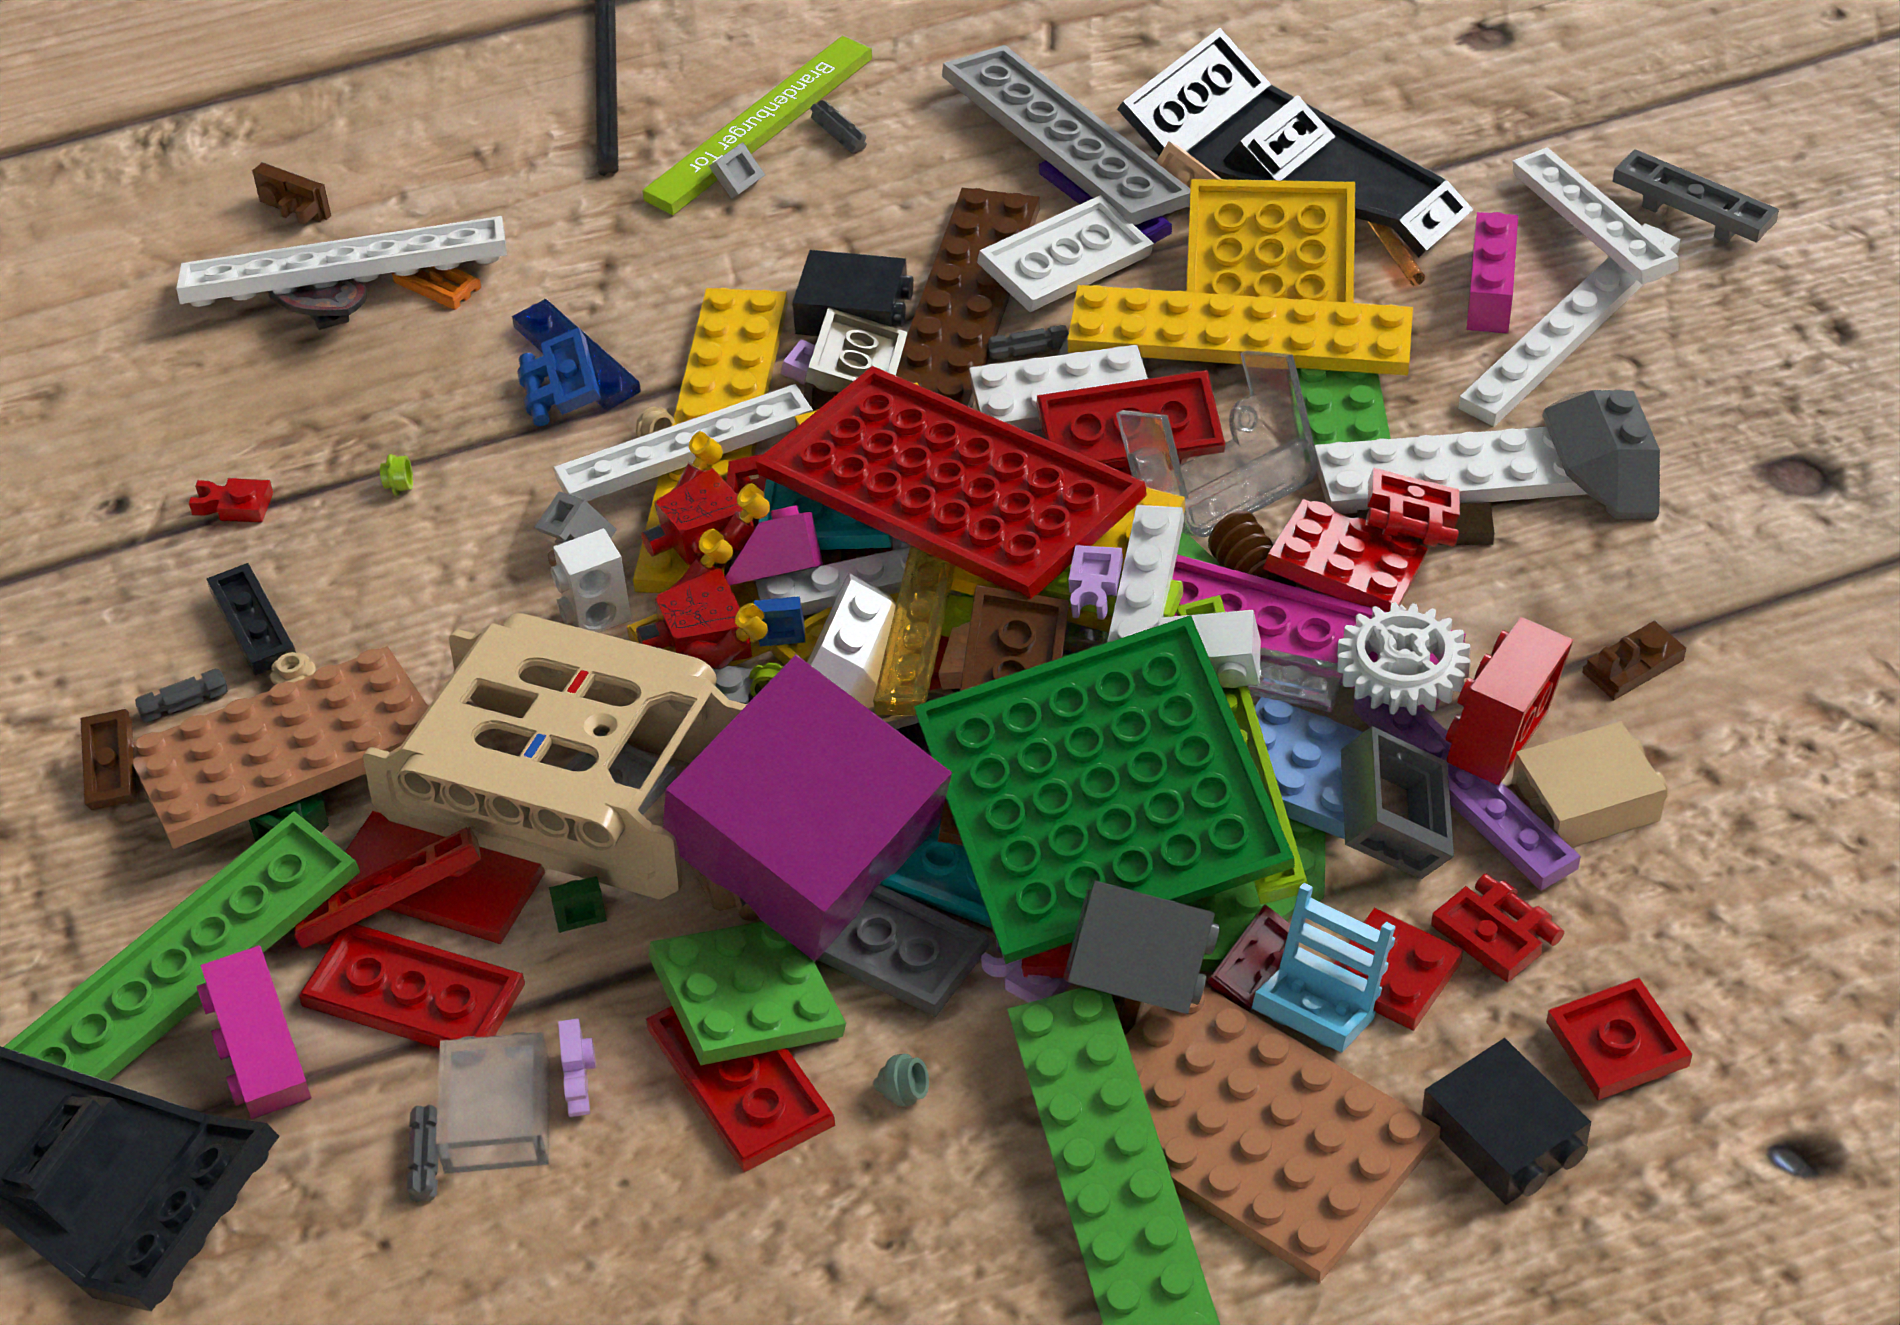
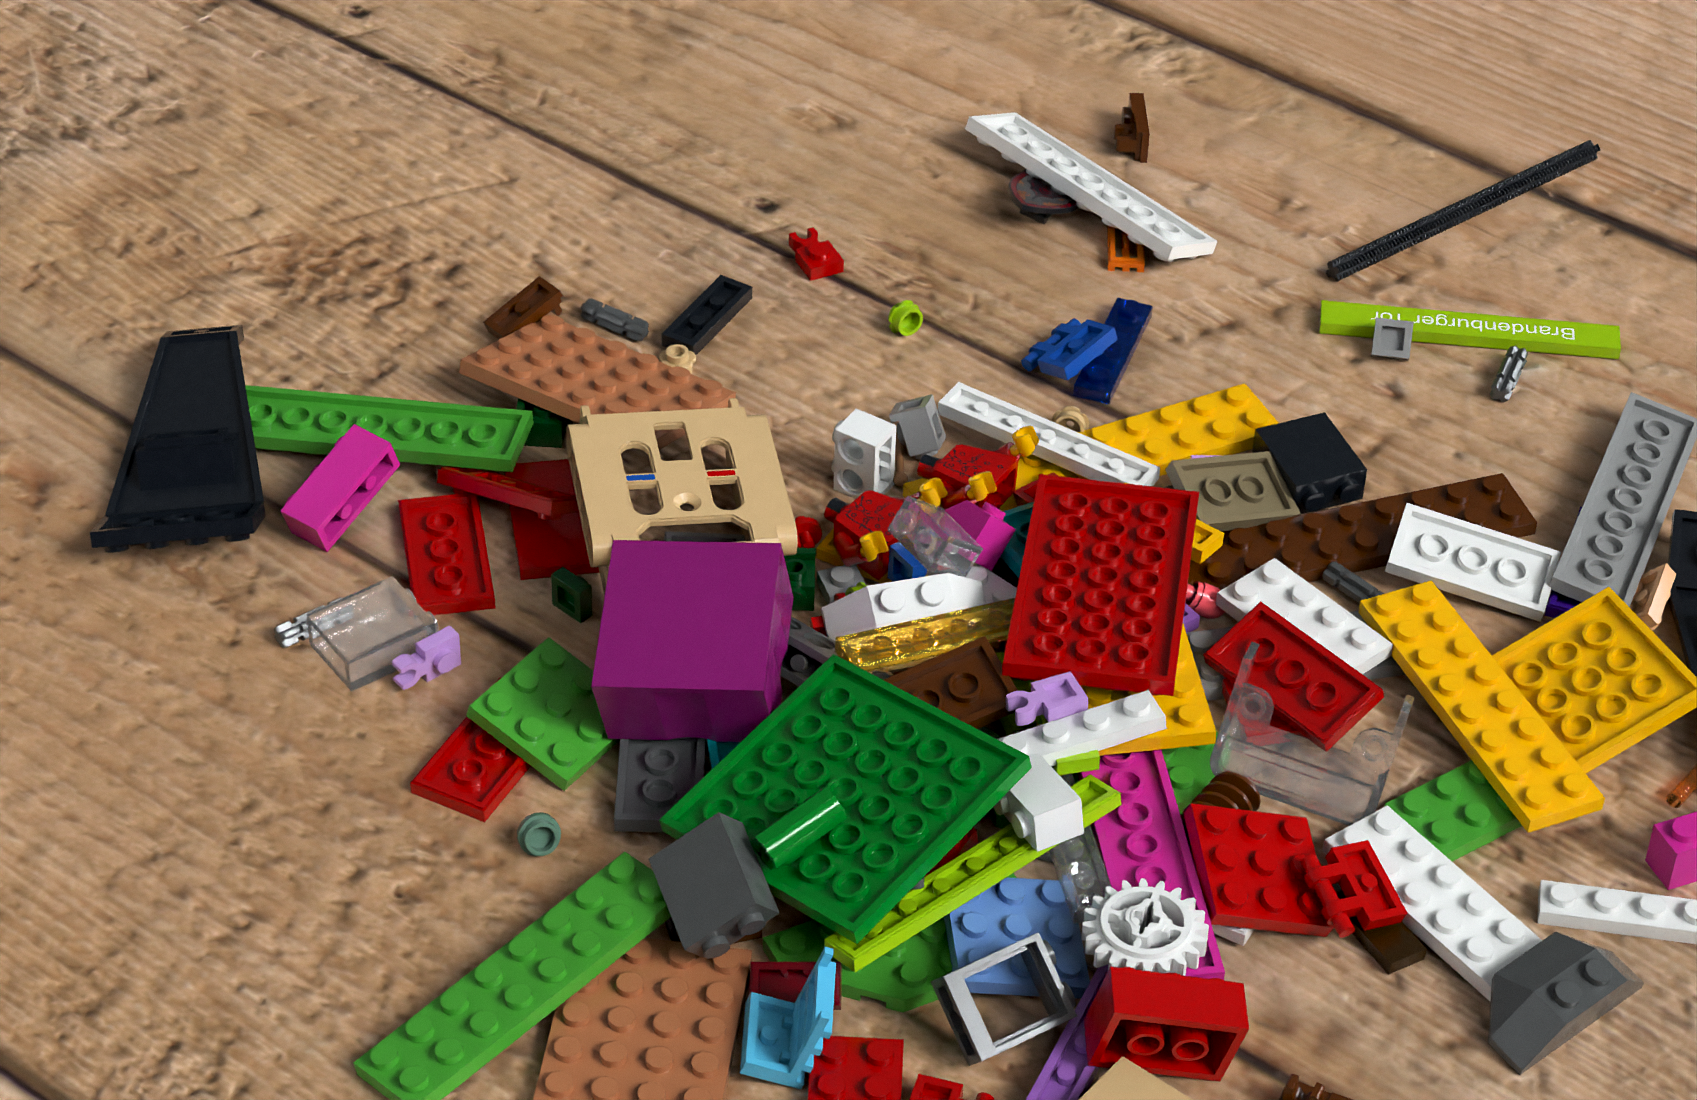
camera: 55 degrees right, 5 degrees down
none -> green axle [750,787,847,870]
none -> clear brick [887,496,983,577]

